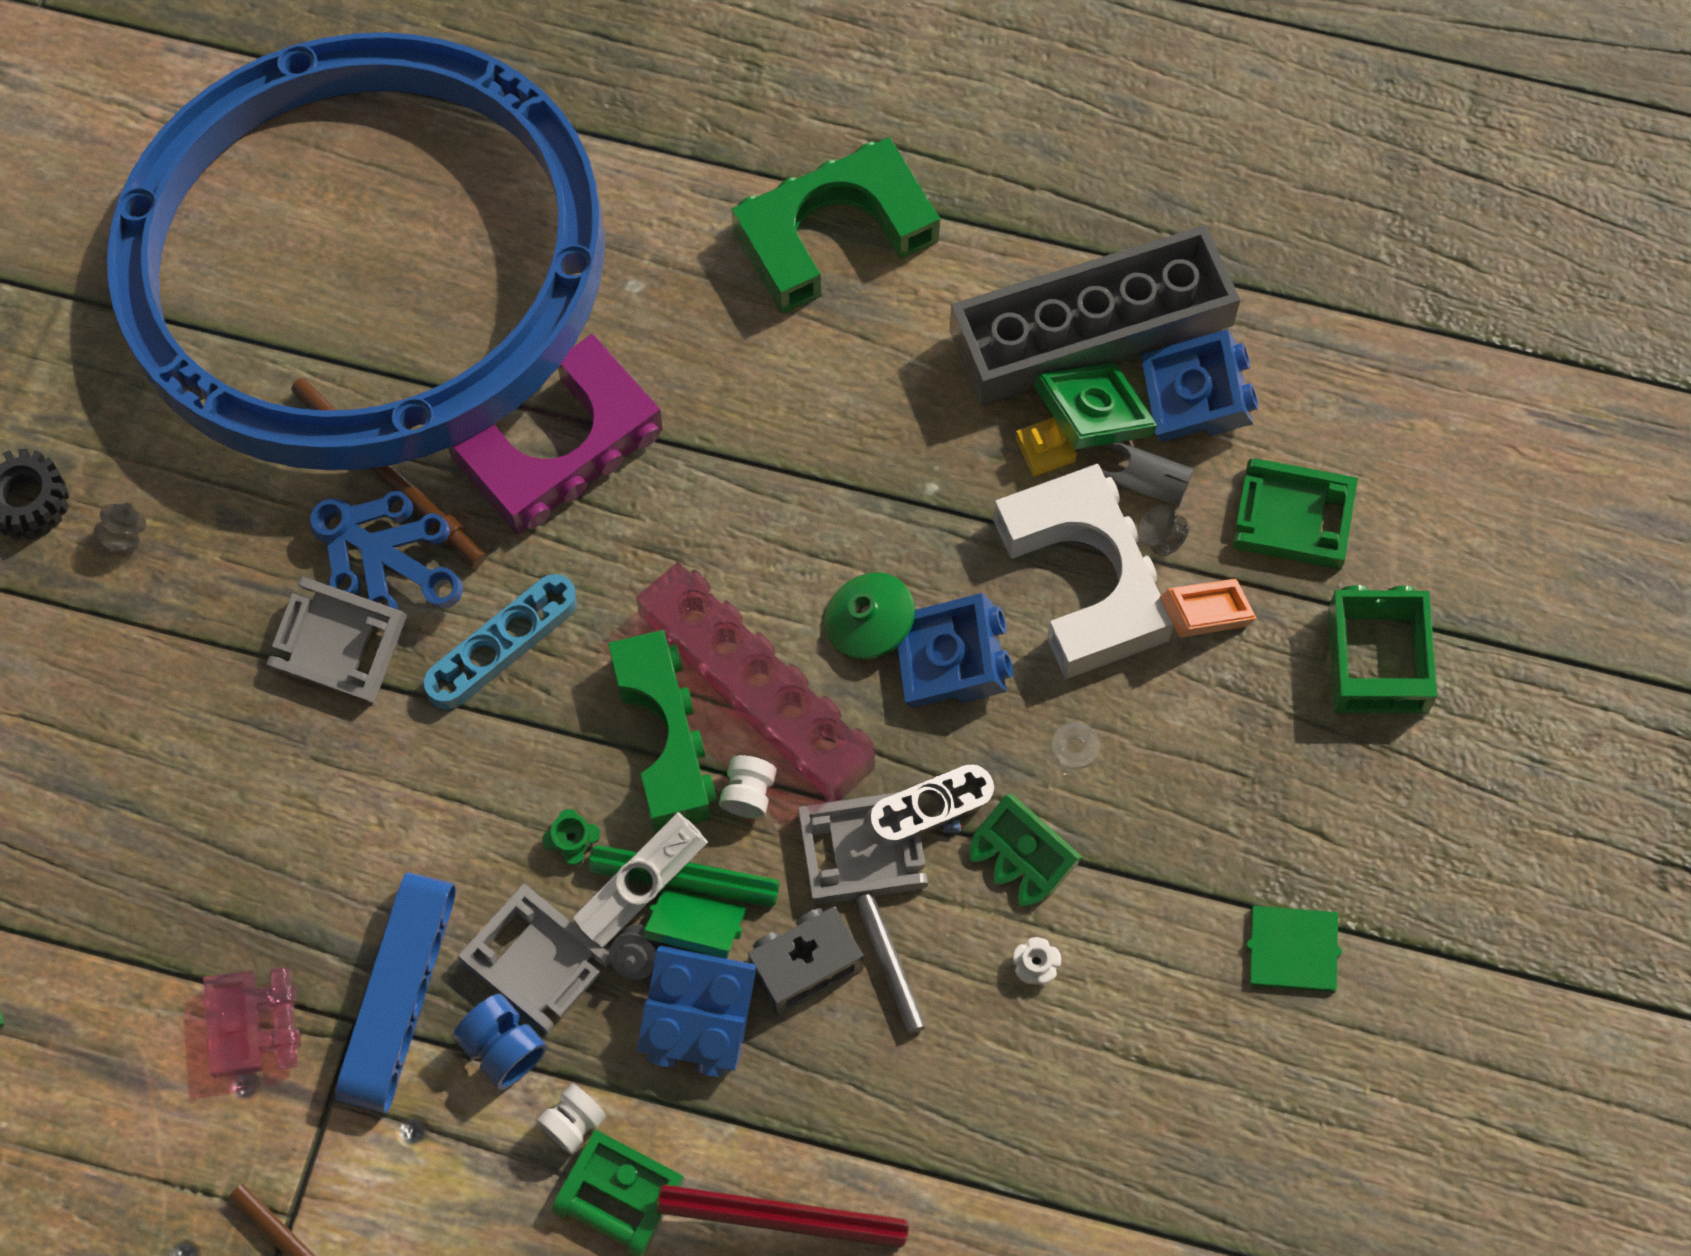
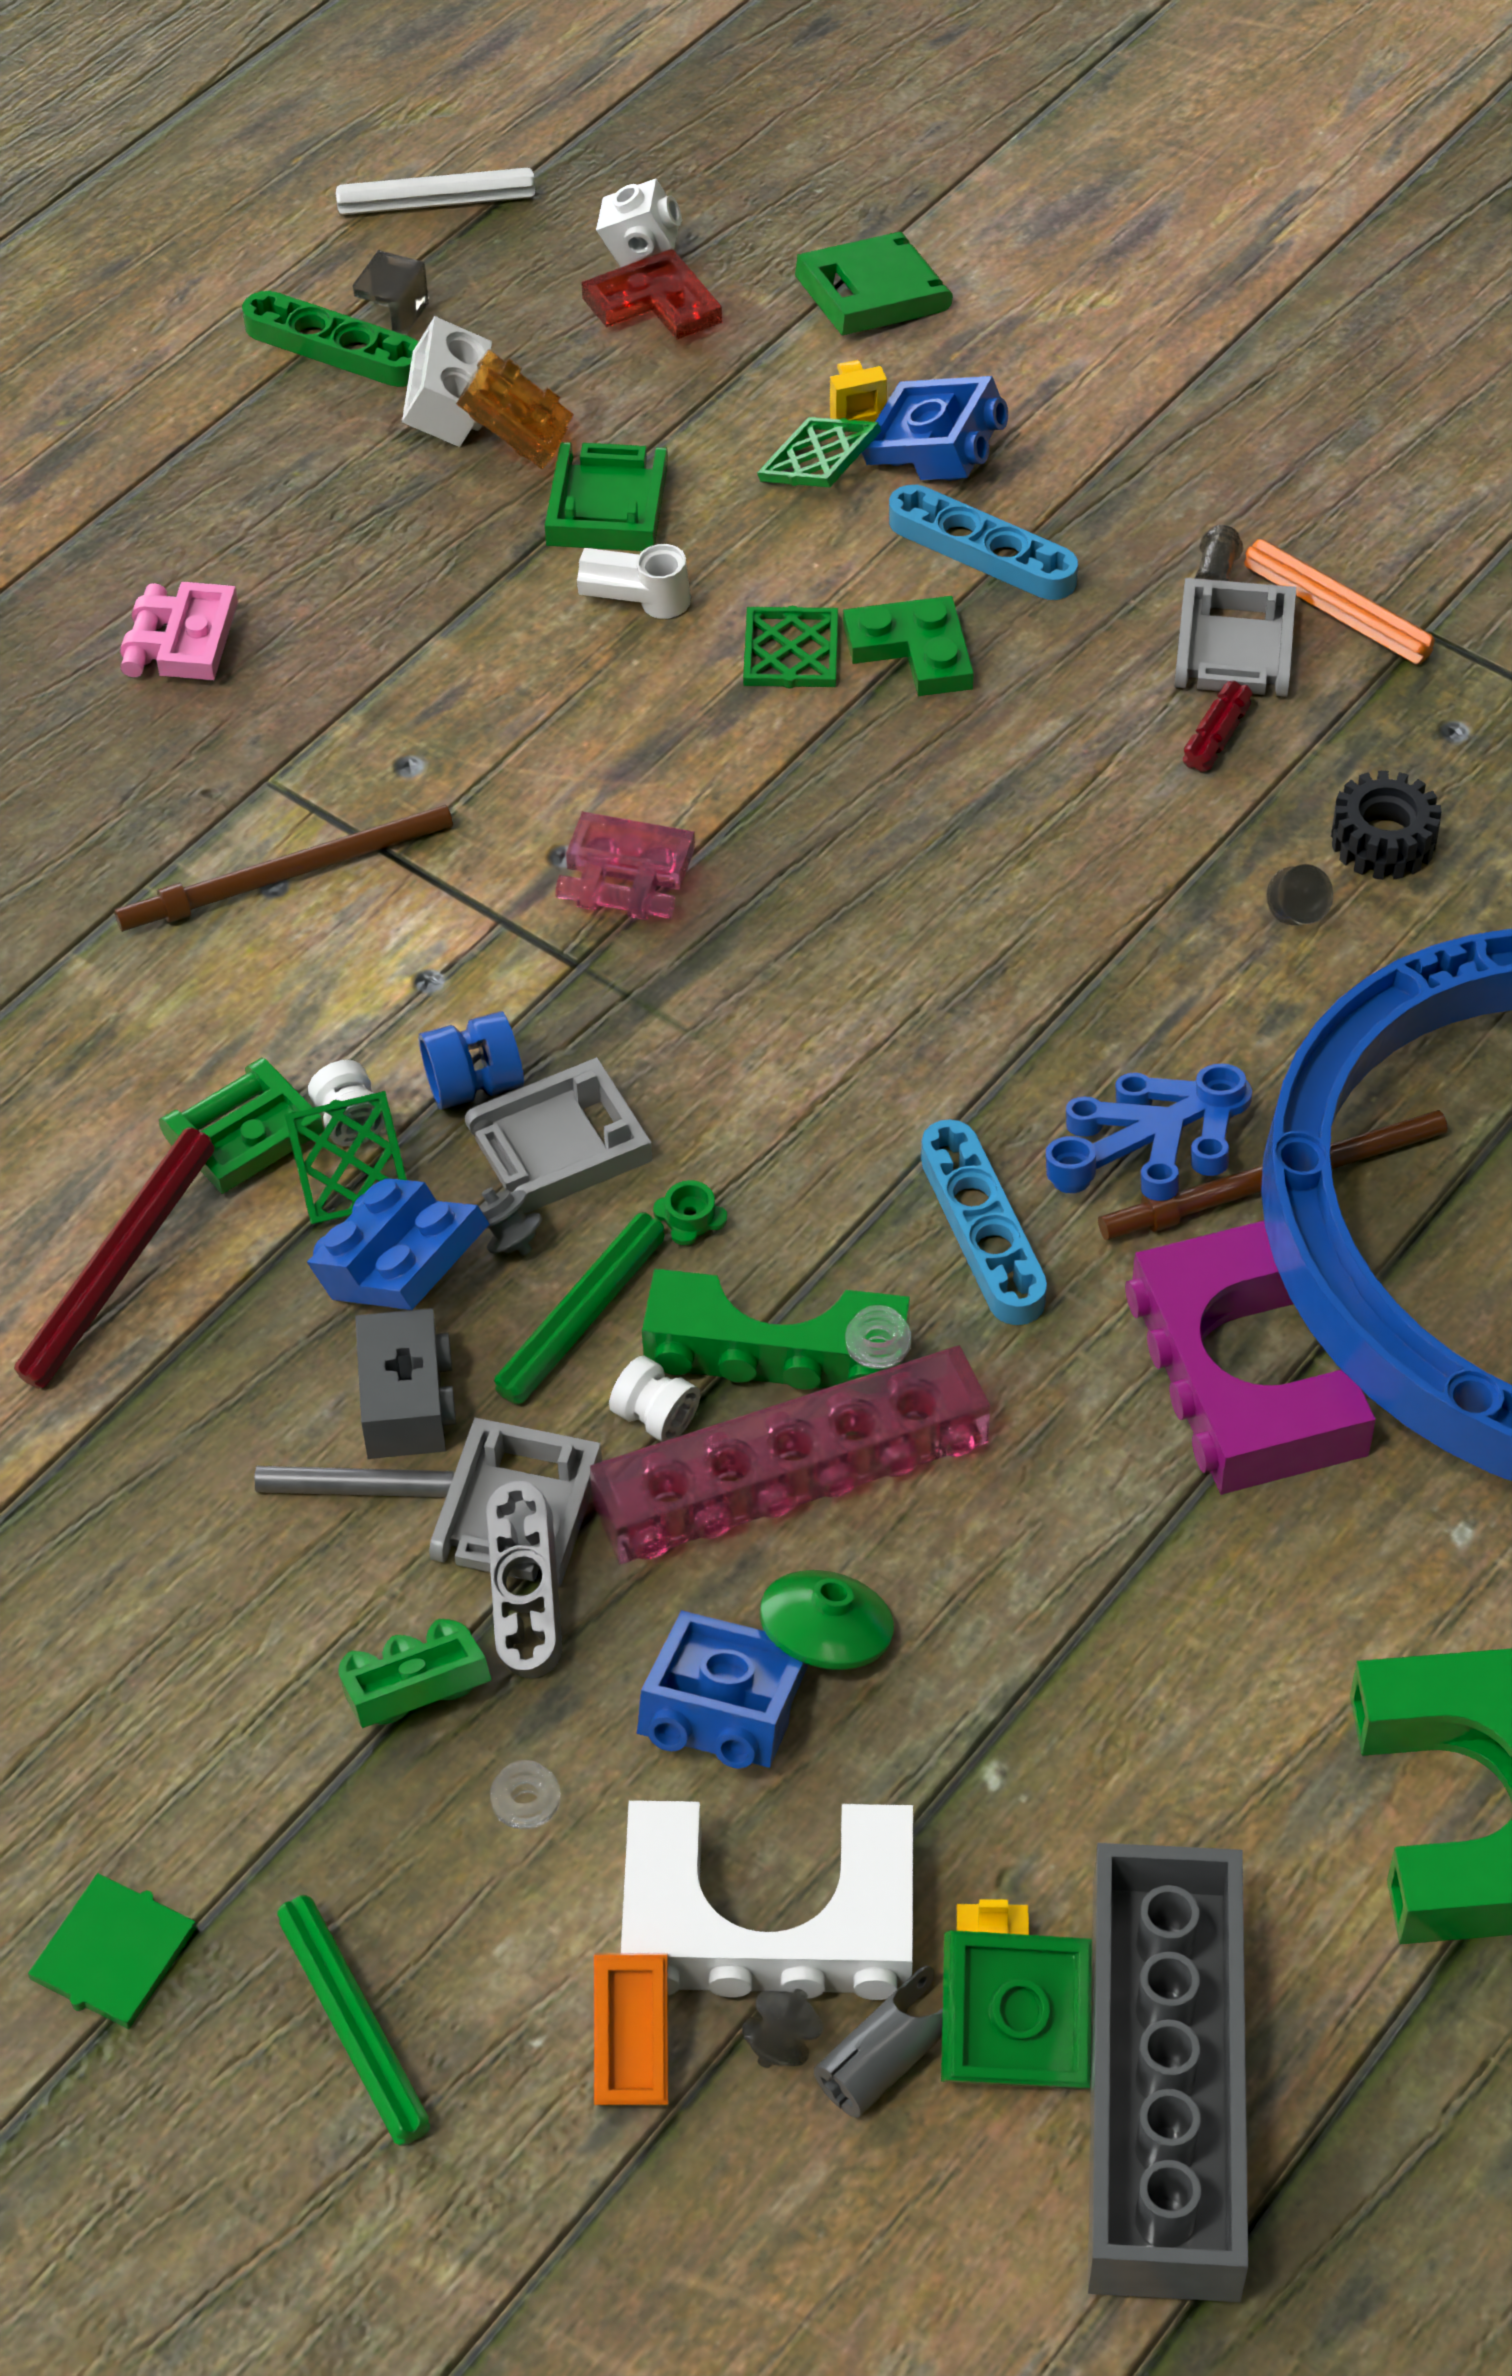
camera: 115 degrees right, 15 degrees down
light grey container [266,576,407,703] -> none
blue beam [336,872,456,1113] -> none
white piece [573,812,708,948] -> none
green piece [643,886,746,959] -> none
medium blue piece [942,820,963,833] -> none
white plate [1012,937,1061,985] -> none
blue plate [1141,329,1259,442] -> none
green container [1233,458,1358,570] -> none
green window [1328,585,1437,714] -> none
none -> green axle [277,1895,430,2146]
none -> green window [284,1091,407,1225]
none -> clear plate [845,1305,911,1369]

